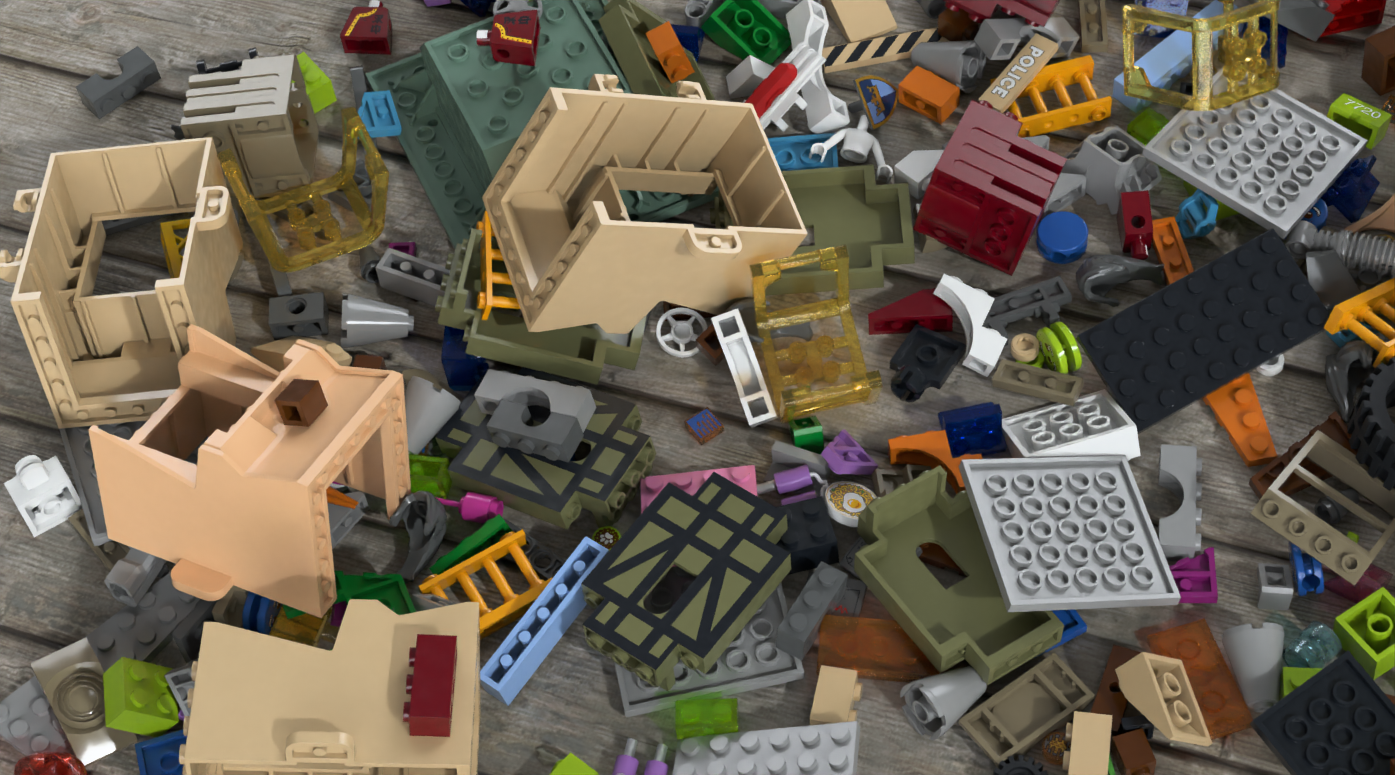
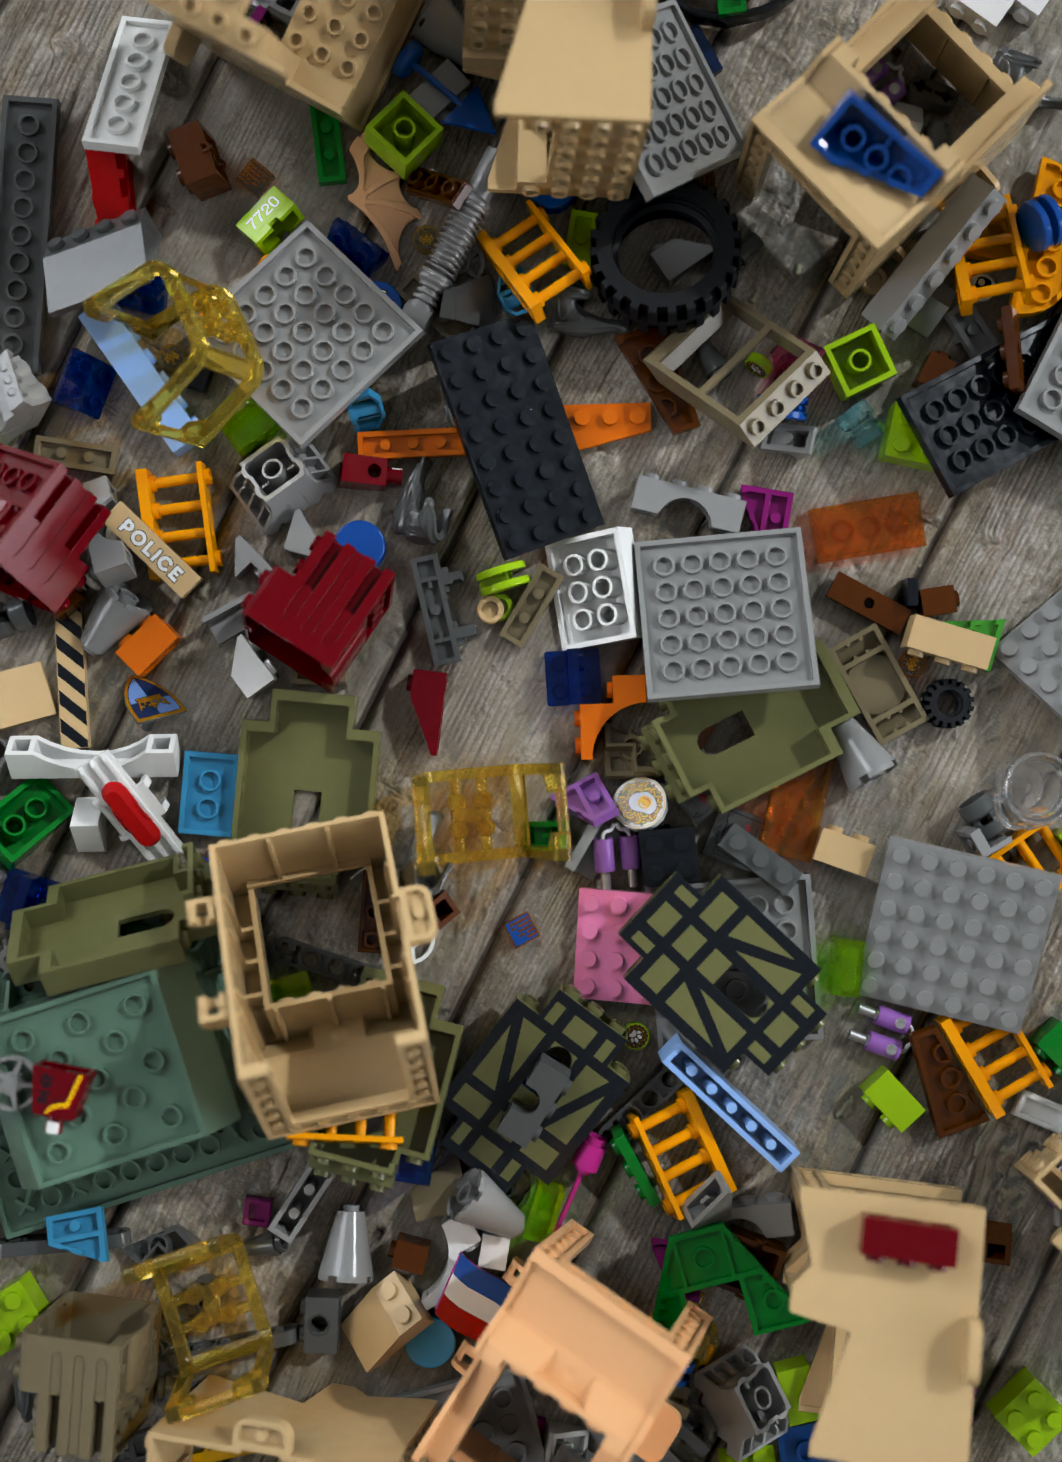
camera: 85 degrees left, 35 degrees up
reddish brown brick [275,379,328,427] -> none
dark grey hair [389,491,447,584] -> none
light grey arch [474,369,597,433] -> none
orange brick [646,21,695,84] -> none
white arch [711,308,778,428] -> none
white piece [809,115,893,184] -> none
black plate [889,324,966,402] -> none
white arch [933,274,1007,377] -> none
tan slope [1115,652,1213,746] -> none
light grey cone [1222,622,1285,712] -> none

